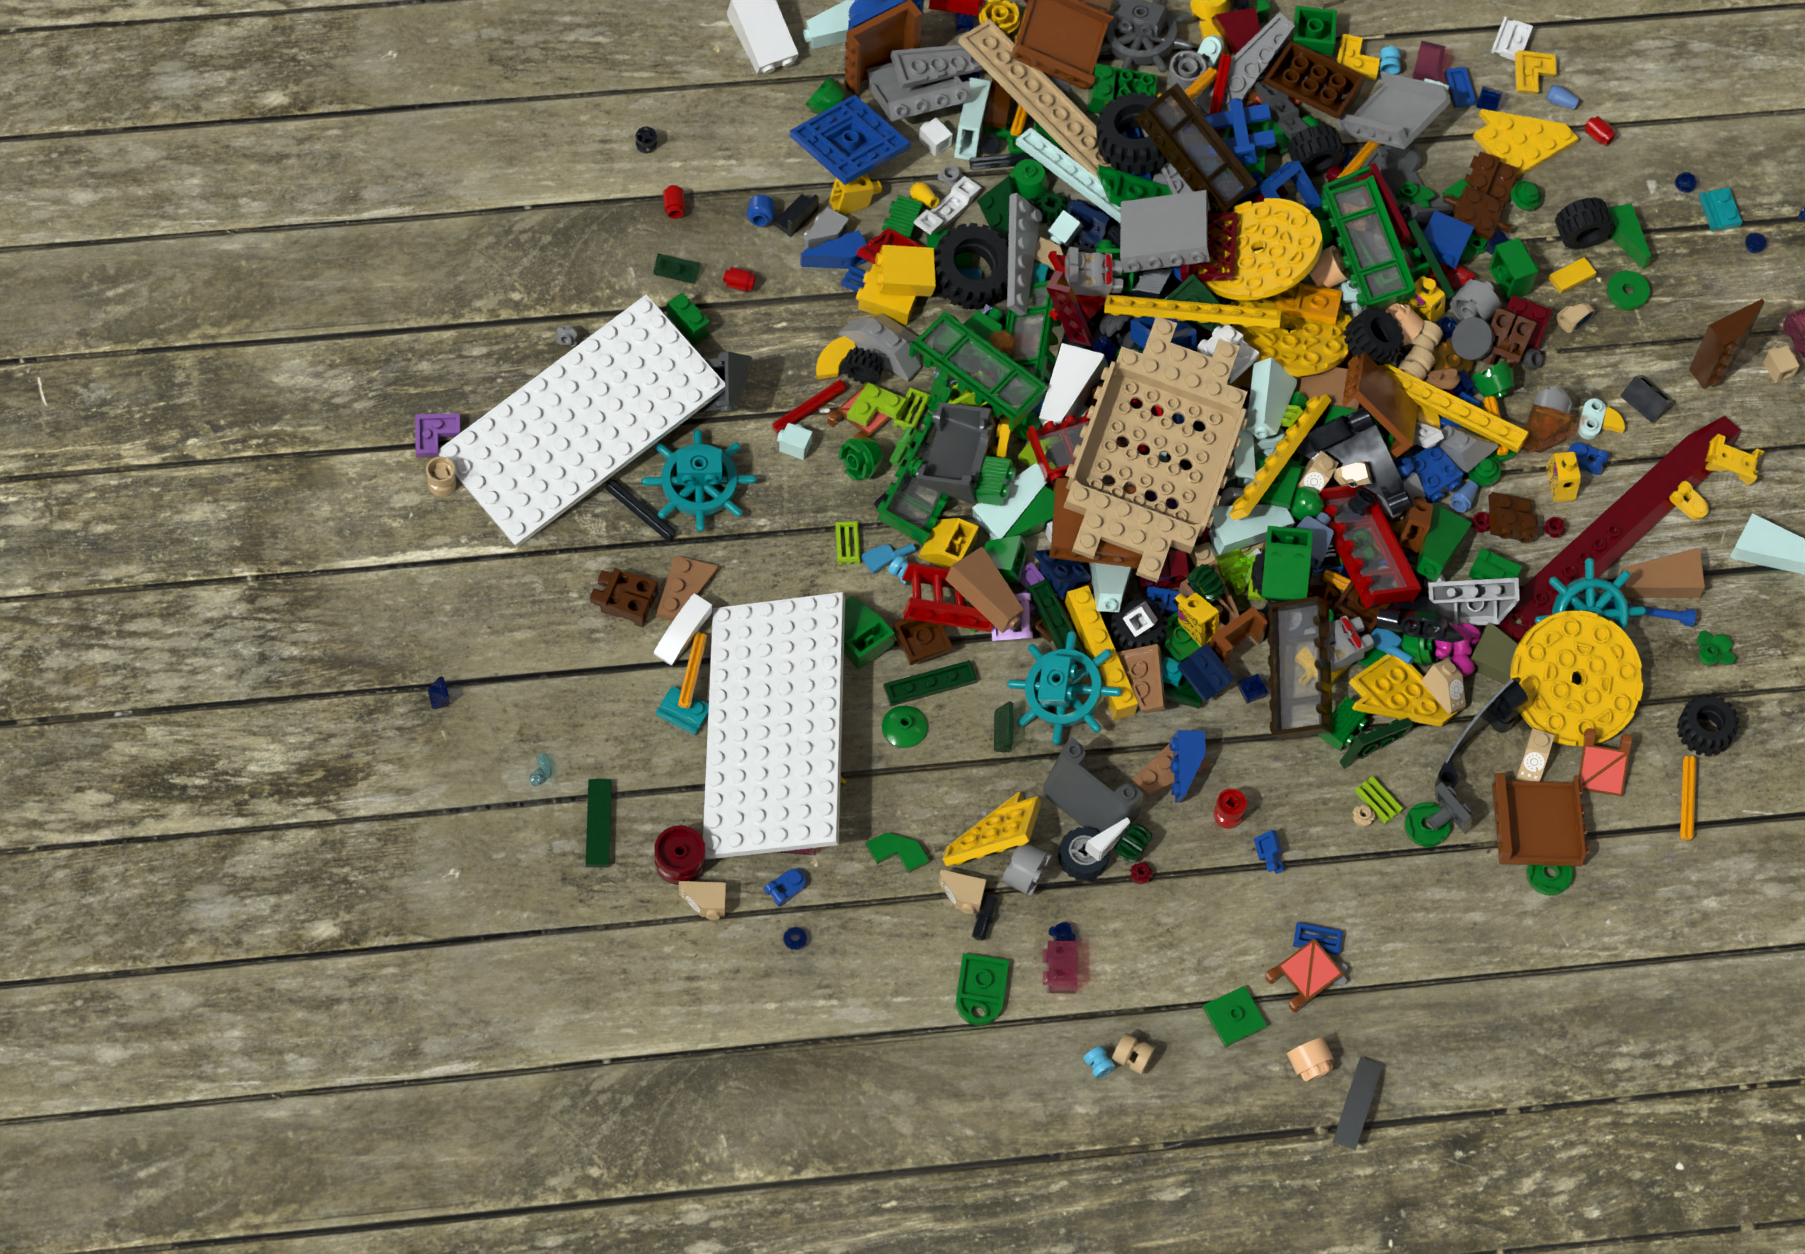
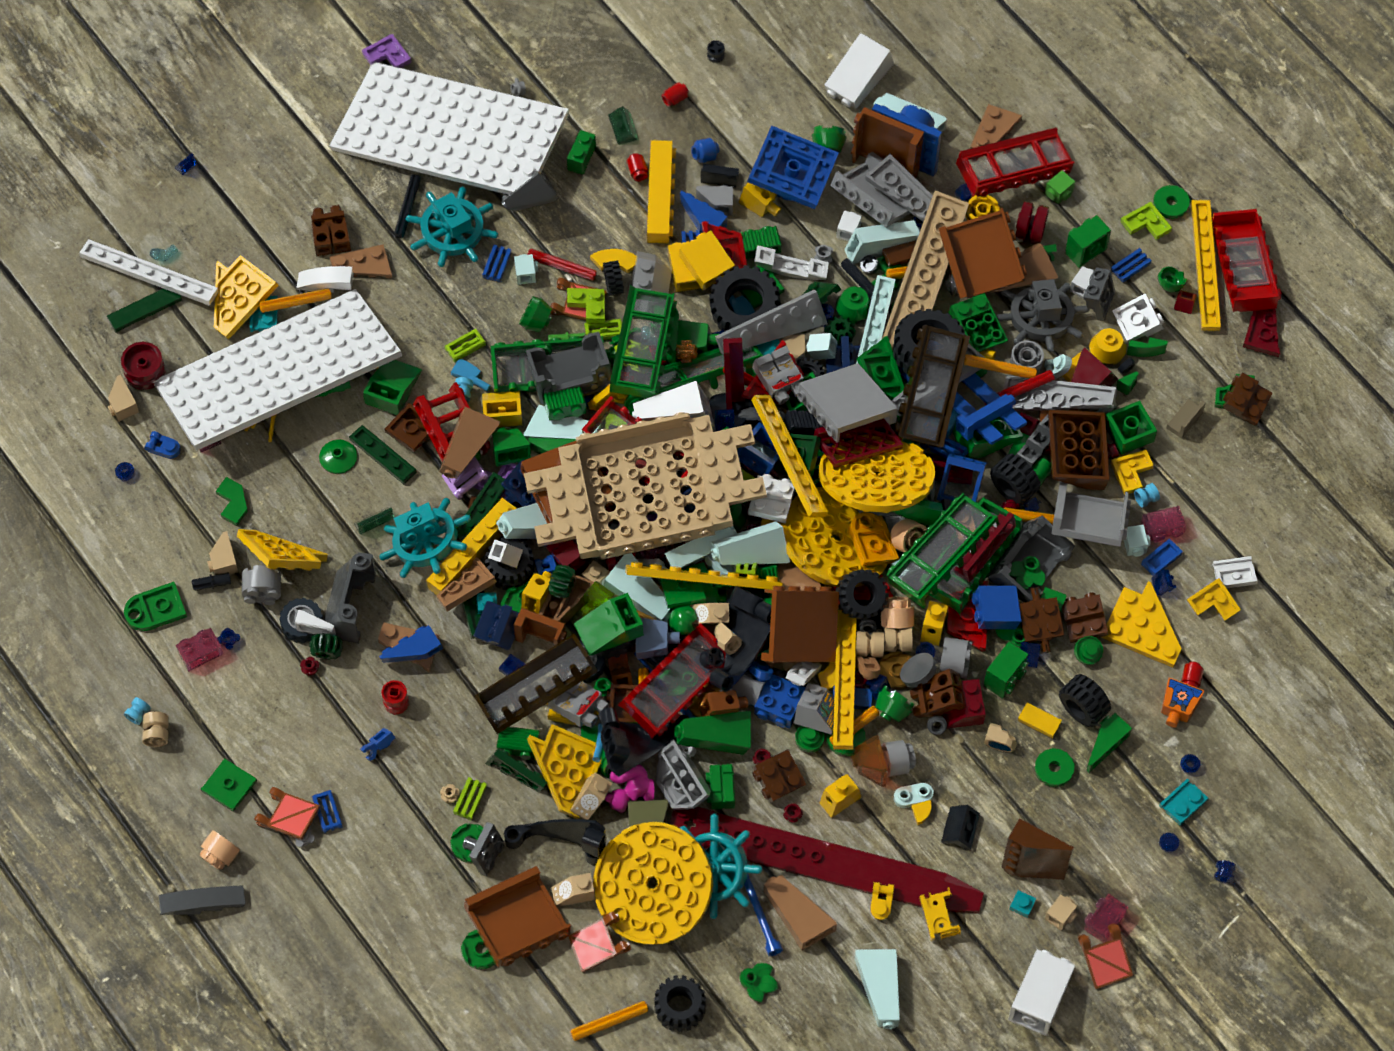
camera: 65 degrees right, 0 degrees up
tan wheel [426,456,457,497] -> none
yellow cone [910,182,940,209] -> none
dark green tile [1408,217,1455,299] -> none
medium blue cone [1451,481,1478,512] -> none
medium blue cone [1546,84,1579,110] -> none
blue plate [1568,442,1610,475] -> none
none -> white plate [79,239,219,306]
none -> yellow wing [214,255,279,340]
none -> blue tile [482,245,512,282]
none -> yellow brick [647,140,676,243]
none -> teal plate [1009,890,1036,918]
none -> torso [1161,677,1205,728]

